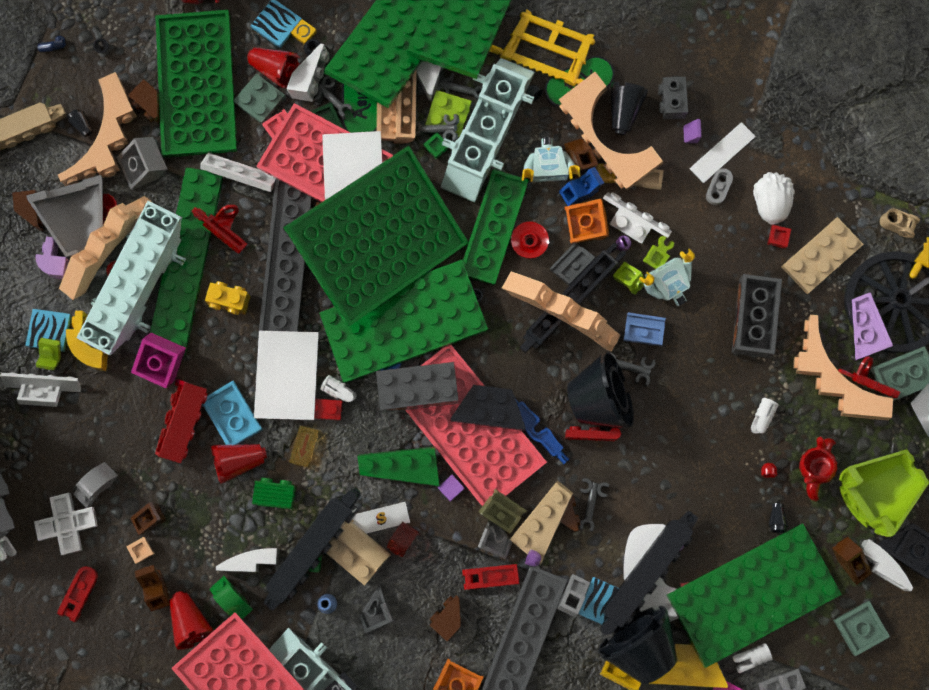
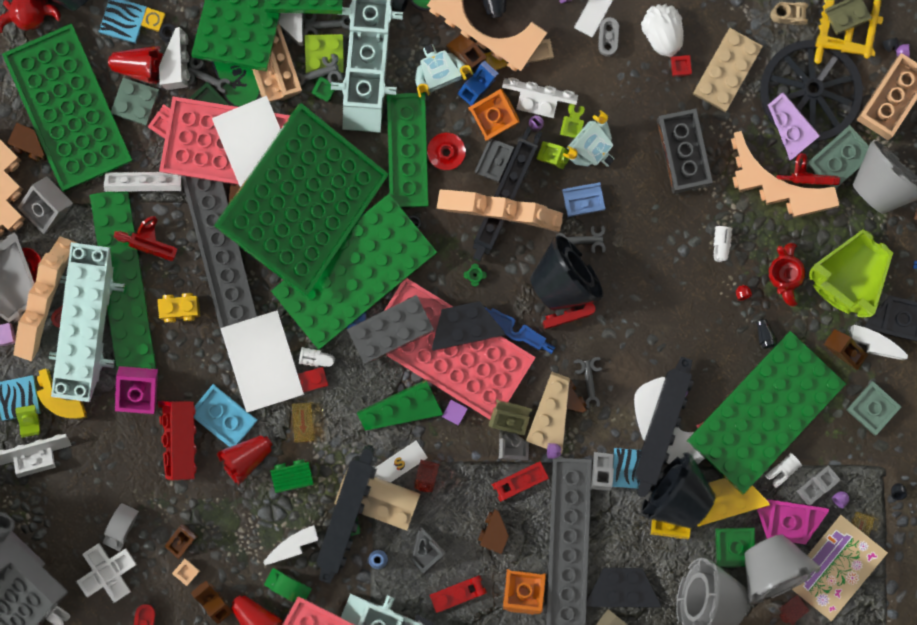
camera: 25 degrees left, 5 degrees up
none -> red plate [430,575,487,613]
none -> green plate [464,264,486,287]

